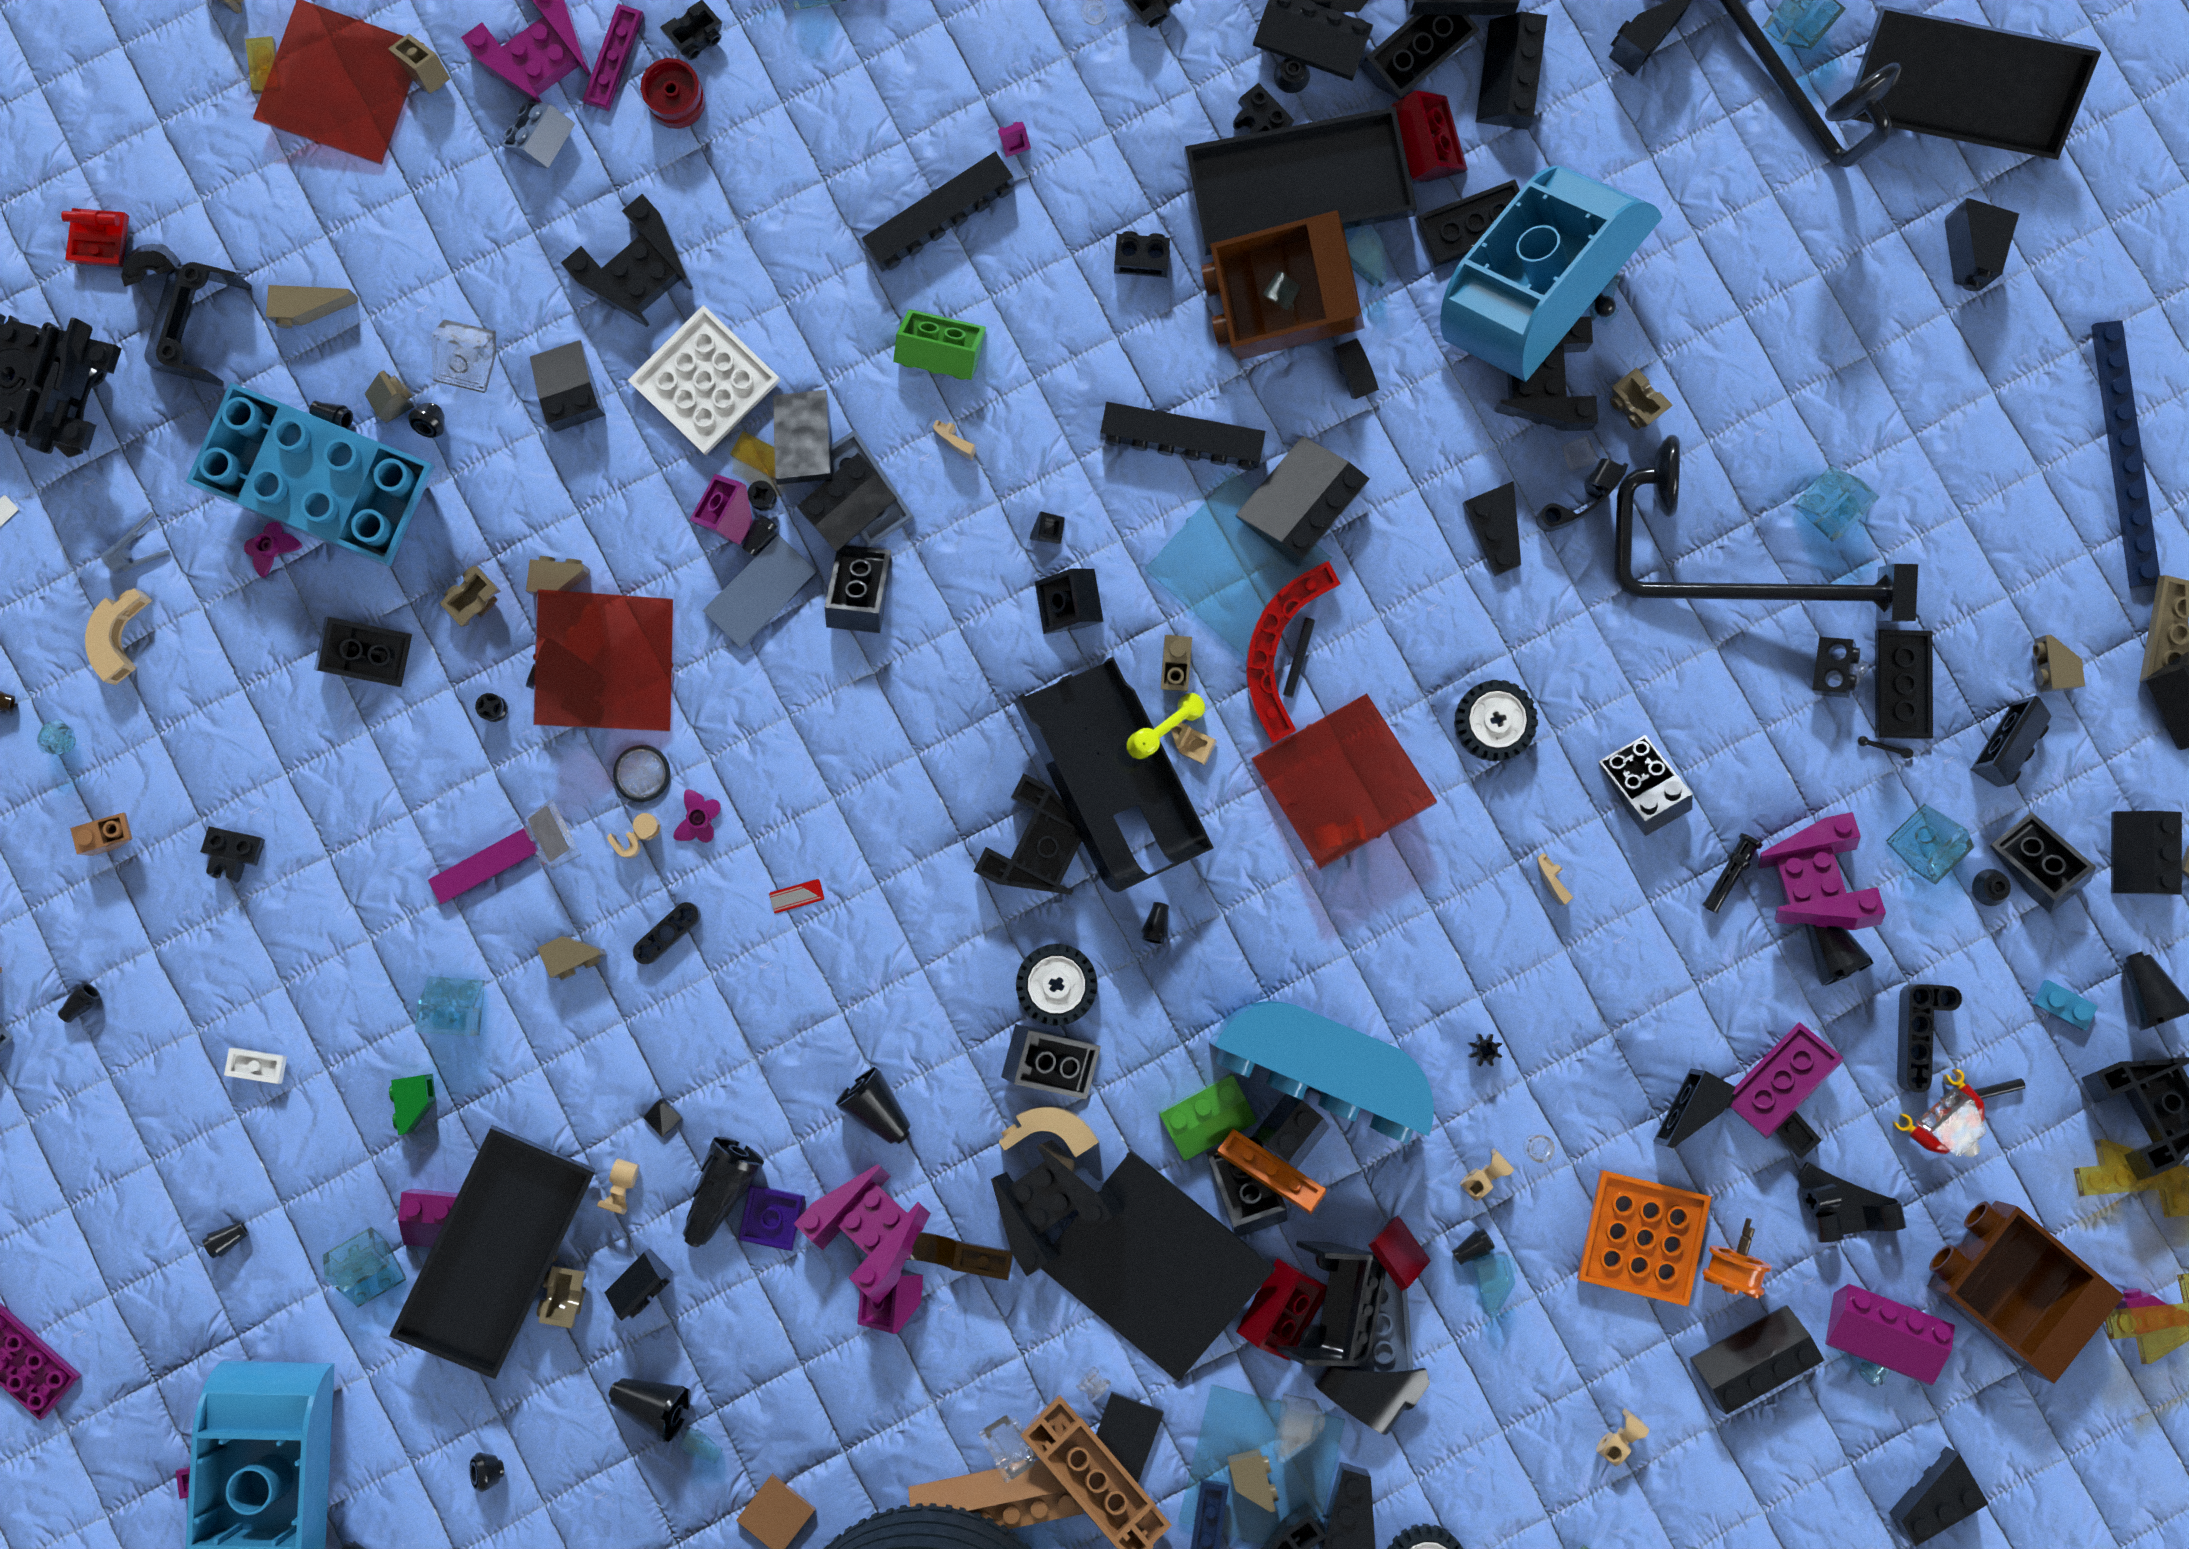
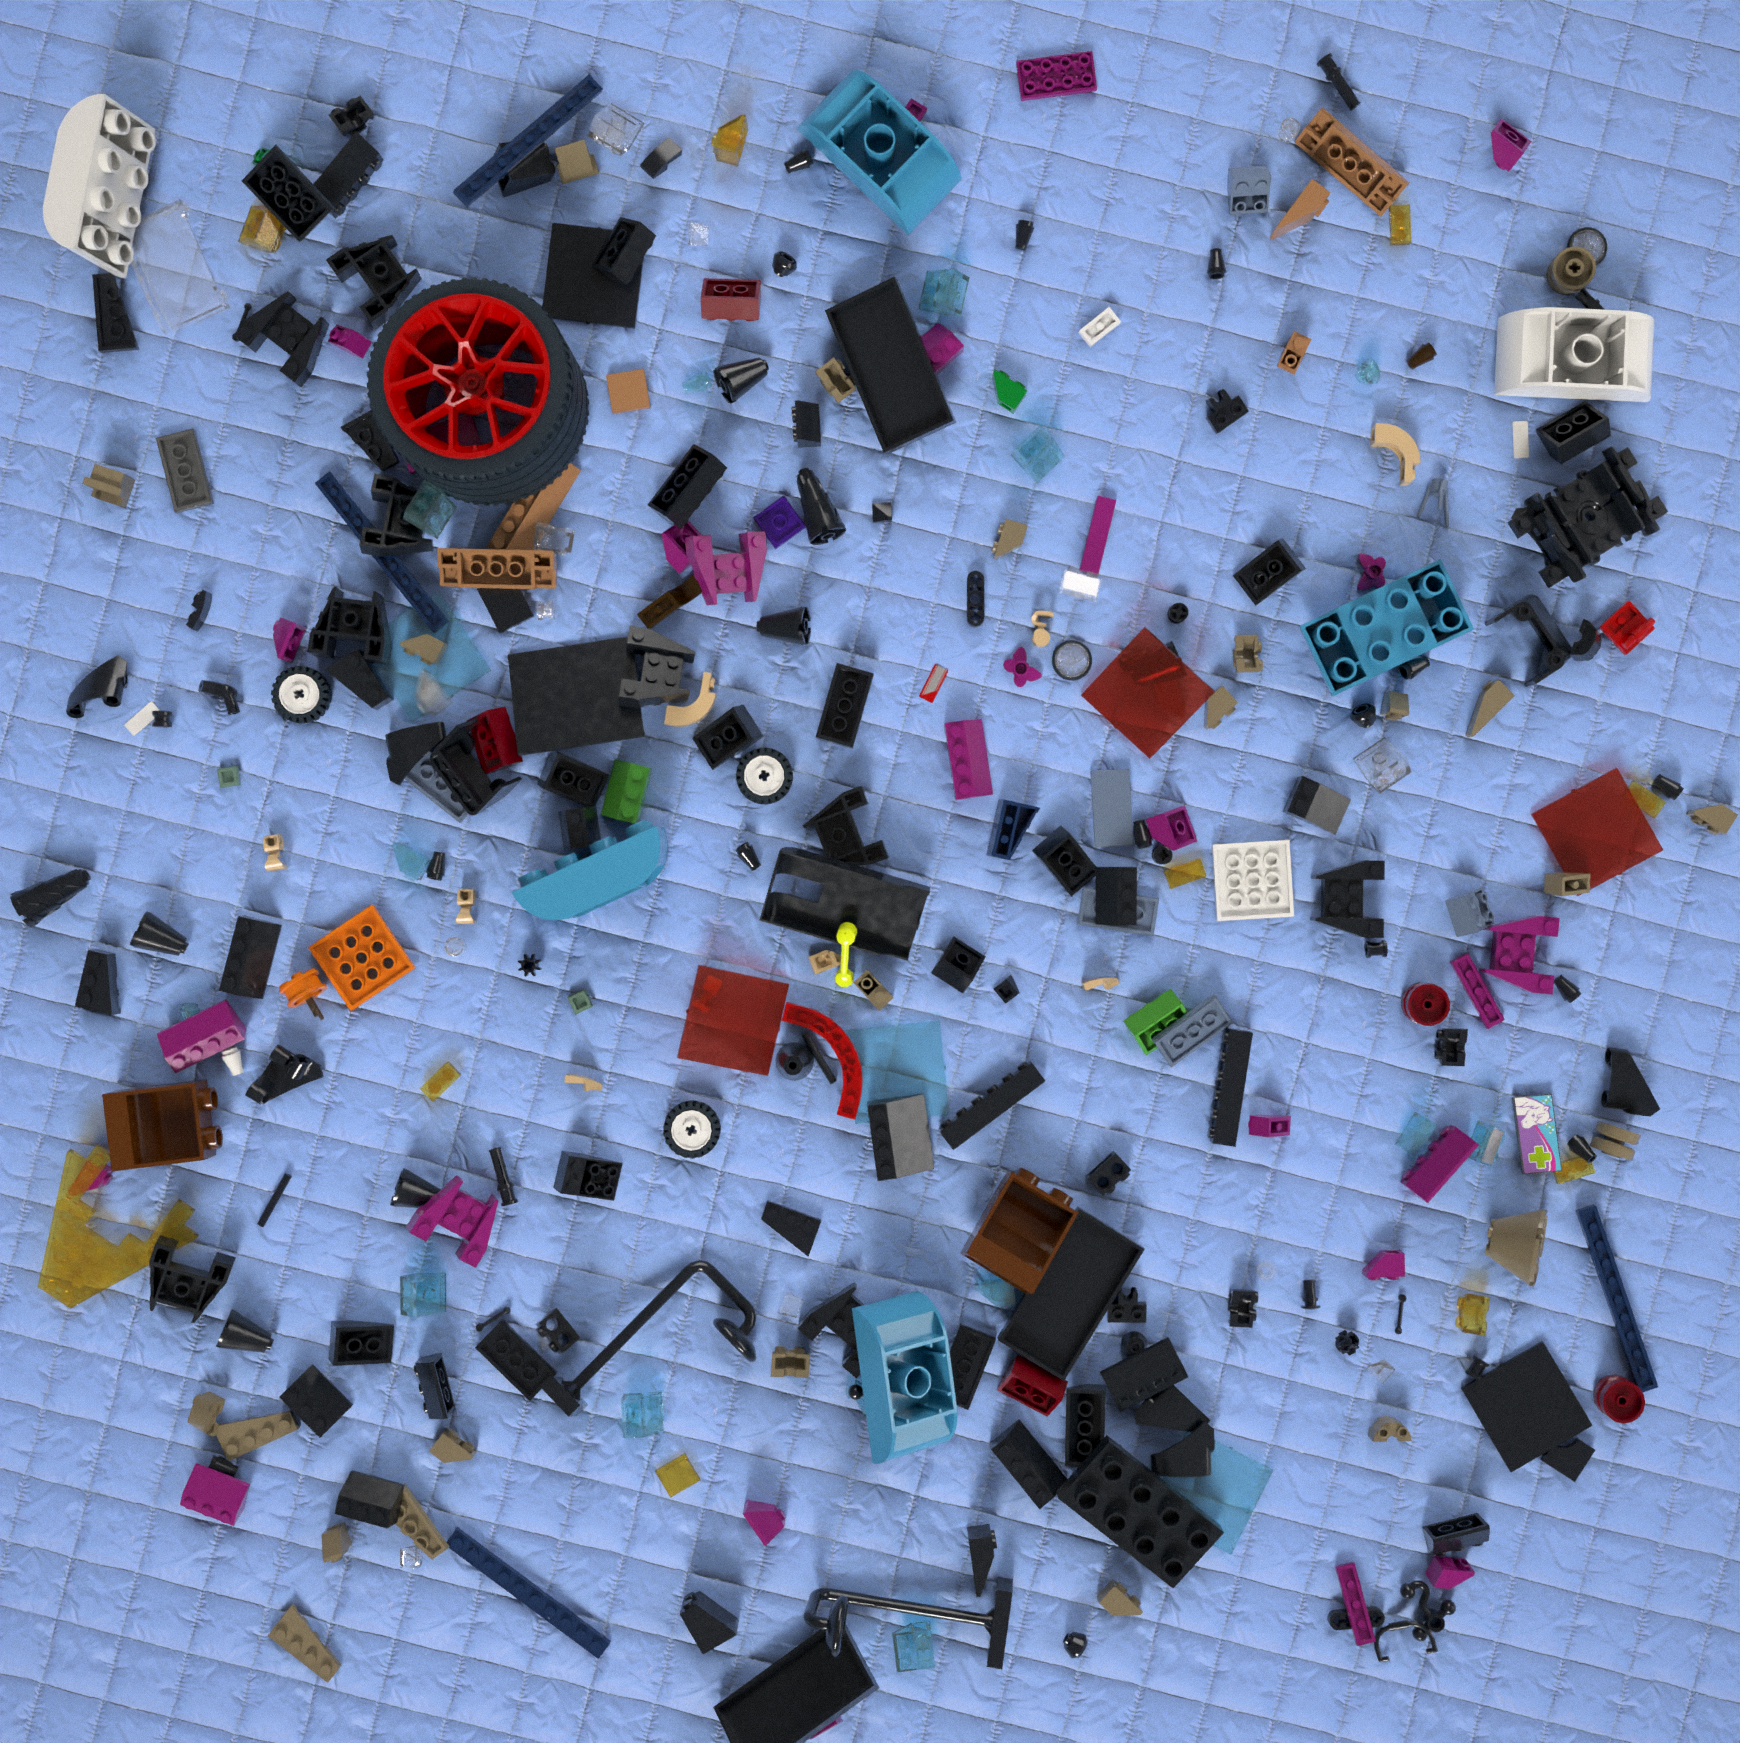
camera: 135 degrees right, 5 degrees up
tan leg [597,1158,639,1215] -> none
tile [773,390,831,485] -> none
magenta tile [998,122,1031,158] -> none
orange plate [1217,1129,1326,1215] -> none
clear light blue plate [1263,271,1301,310] -> none
black slope [1332,338,1379,399] -> none
dark red tile [1368,1215,1431,1291] -> none
black panel [1536,458,1629,532] -> none
black slope [1653,1068,1736,1149] -> none
magenta plate [1729,1022,1844,1139] -> none
black plate [1775,1110,1822,1159] -> none
clear torso [1892,1069,1987,1157] -> none
black beam [1897,984,1962,1093] -> none
black cone [1972,869,2011,906] -> none
dark azure plate [2032,980,2098,1031] -> none
none -> black cone [130,911,189,956]
none -> white cone [221,1046,244,1076]
none -> clear yellow plate [420,1061,462,1102]
none -> sand green tile [567,989,593,1015]
none -> black brick [647,444,727,529]
none -> clear yellow piece [655,1453,701,1498]
none -> dark red slope [701,278,761,321]
none -> magenta slope [743,1500,786,1546]
none -> black cone [775,1042,814,1081]
none -> black brick [816,663,874,749]
none -> magenta slope [944,719,993,800]
none -> dark blue wedge [986,799,1040,860]
none -> sand blue tile [1152,994,1233,1068]
none -> magenta slope [1248,1114,1291,1138]
none -> black bush [1364,940,1388,958]
none -> black cone [1652,774,1684,800]

